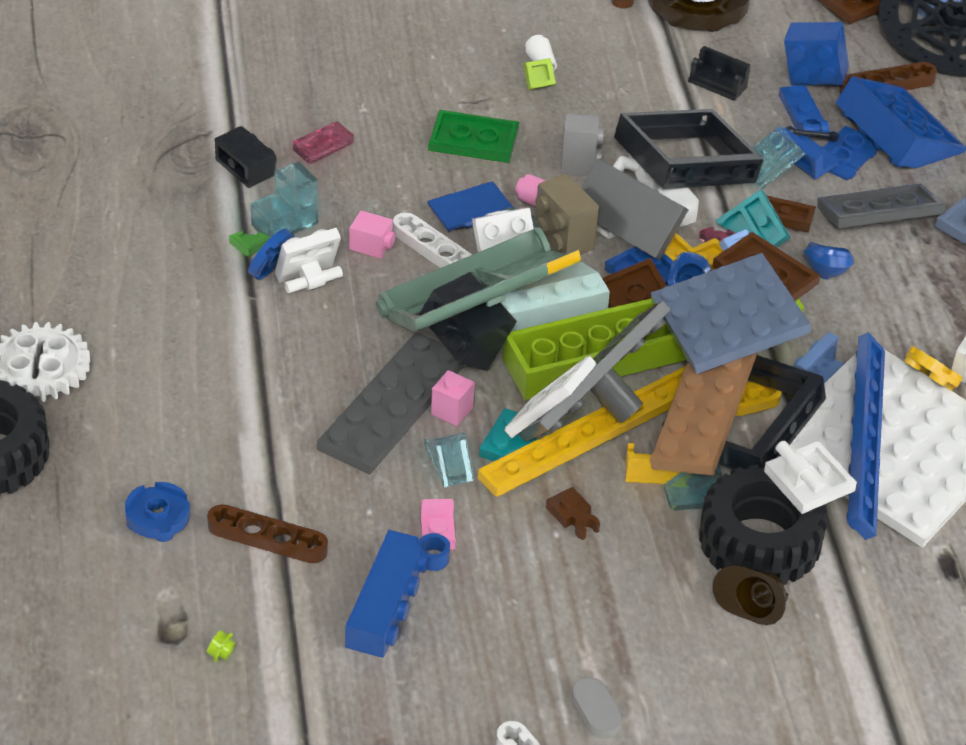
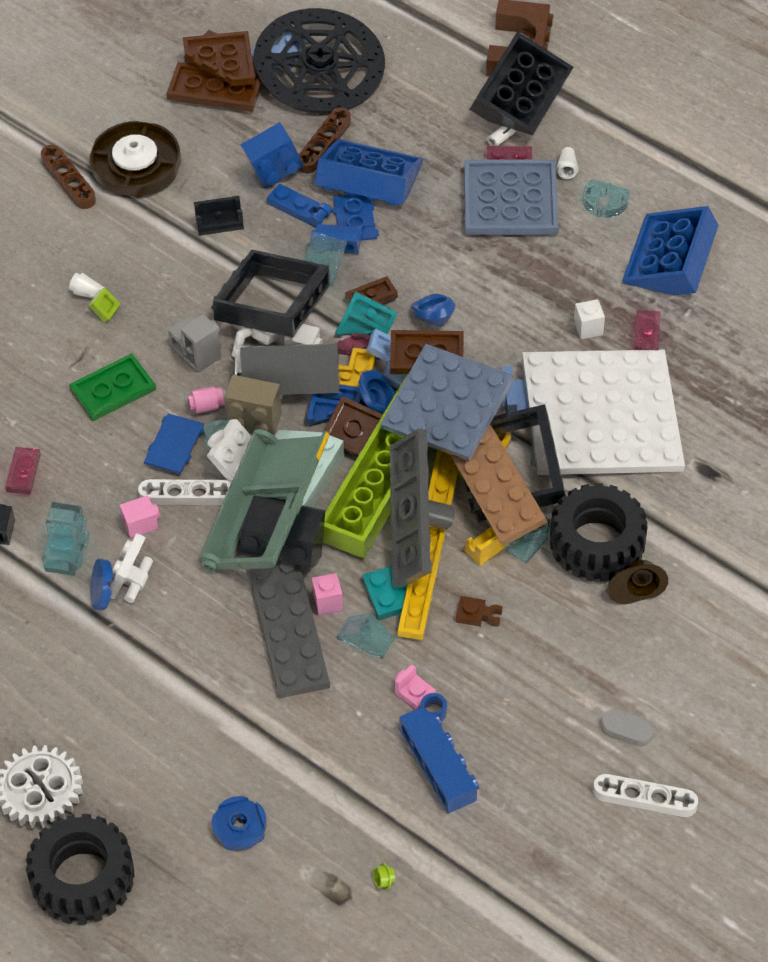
camera: 40 degrees left, 10 degrees up
reddish brown beam [207,504,328,563] -> none
bright green tile [229,231,270,257] -> none
white tile [505,356,597,438] -> none
white plate [764,441,857,514] -> none
black hinge [786,126,839,141] -> none
dark grey tile [817,183,945,229] -> none
blue plate [846,332,885,540] -> none
yellow plate [904,345,963,391] -> none

